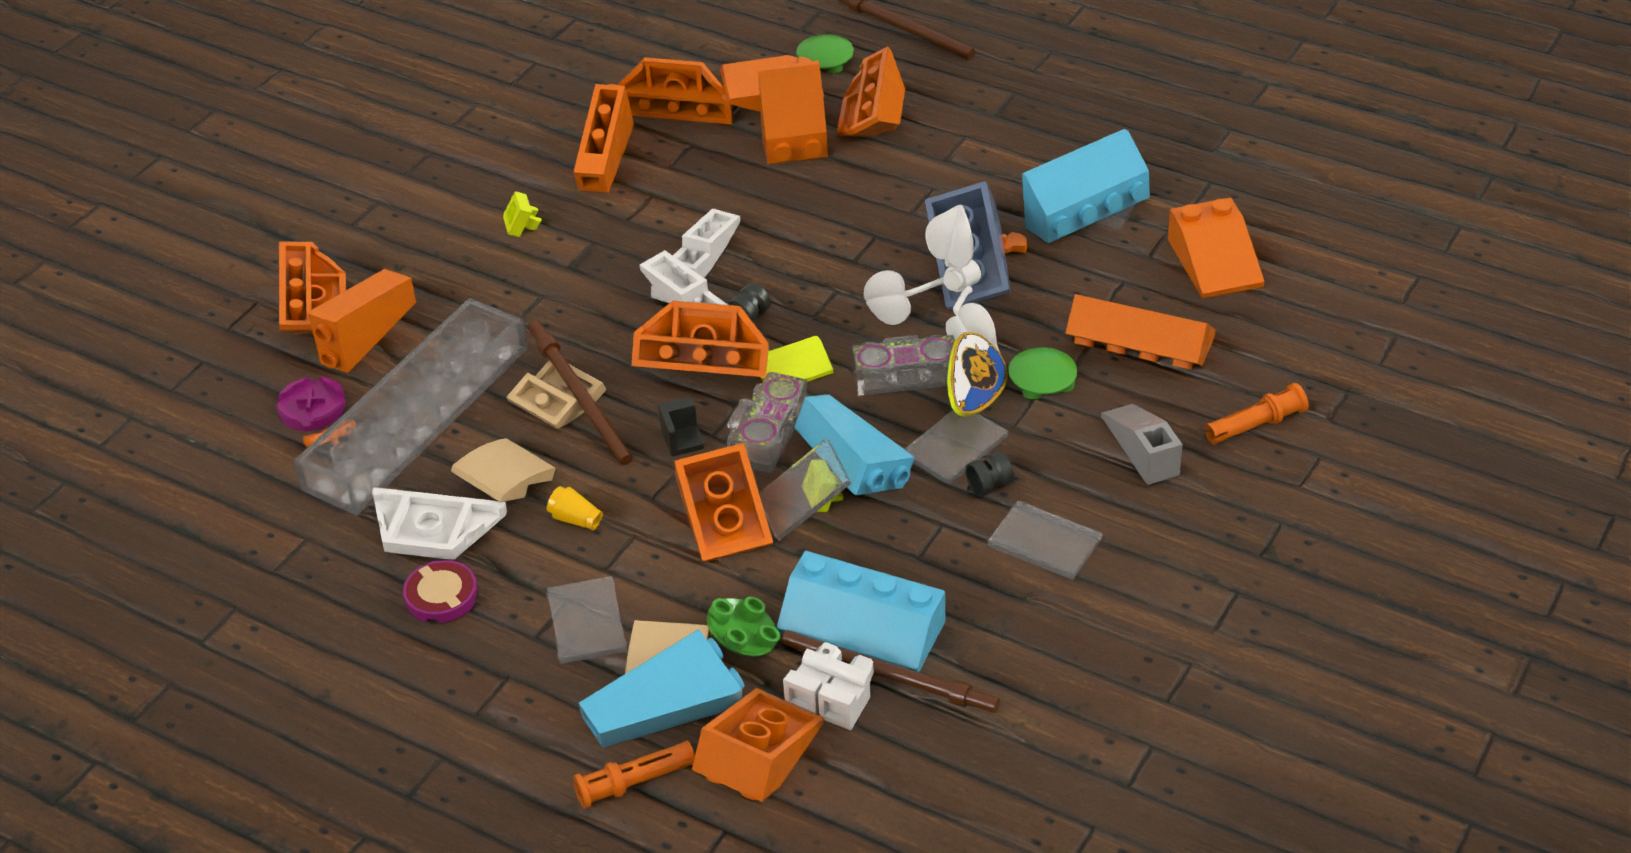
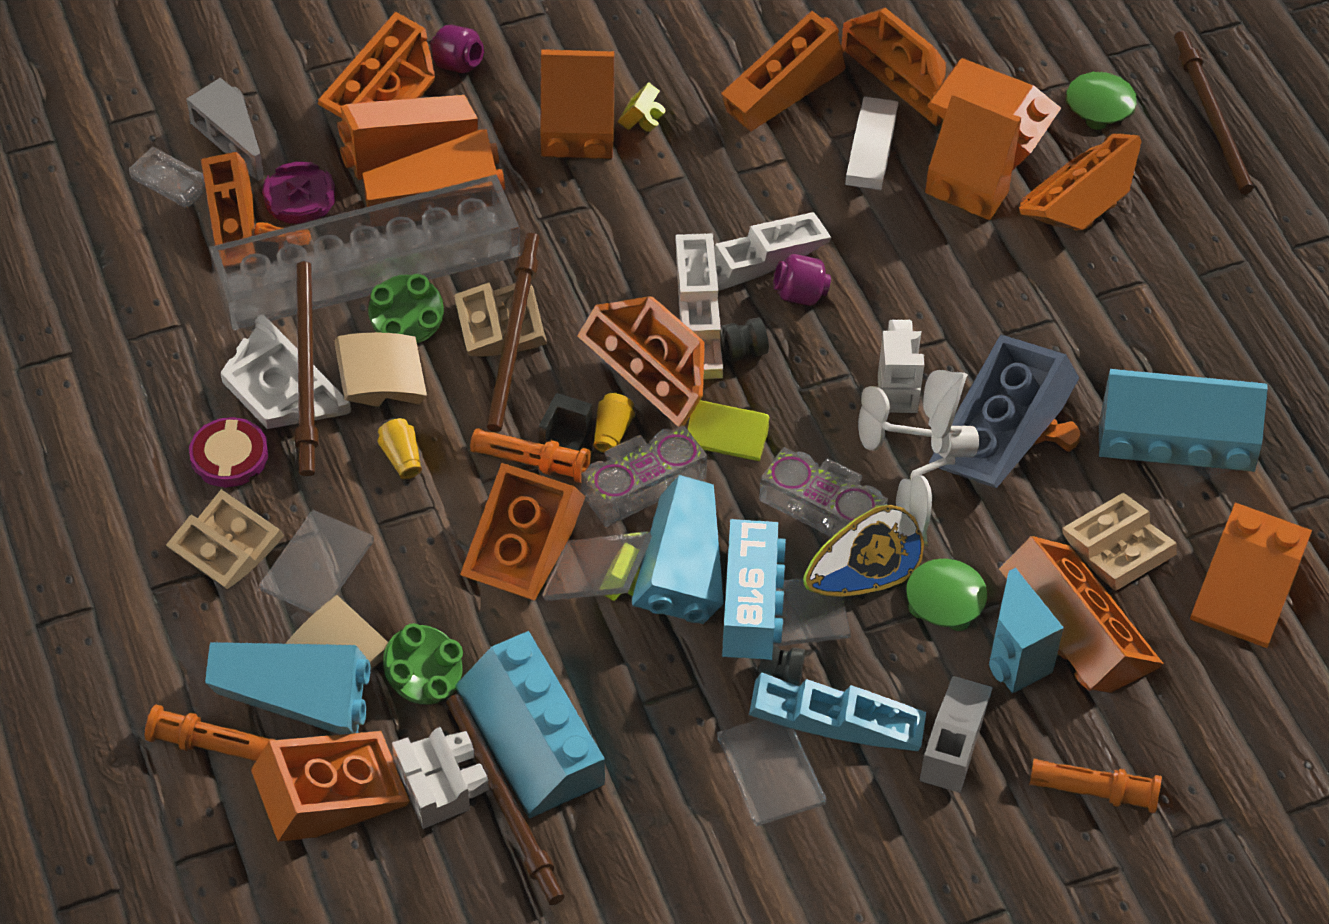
camera: 35 degrees right, 10 degrees up
none -> clear plate [129,146,206,209]
none -> tan slope [166,489,284,589]
none -> light grey slope [187,78,264,181]
none -> orange slope [201,152,256,266]
none -> reddish brown bar [295,261,319,476]
none -> orange slope [363,129,505,225]
none -> bright green dish [368,274,444,344]
none -> magenta head [430,25,484,73]
none -> orange pin [470,428,591,483]
none -> orange slope [541,49,614,159]
none -> yellow cone [593,393,635,454]
none -> medium azure brick [722,519,786,660]
none -> medium azure slope [749,673,926,751]
none -> magenta head [773,254,831,306]
none -> white slope [845,97,899,190]
none -> white hips [878,320,924,413]
none -> medium azure slope [989,568,1064,693]
none -> tan slope [1062,493,1177,591]

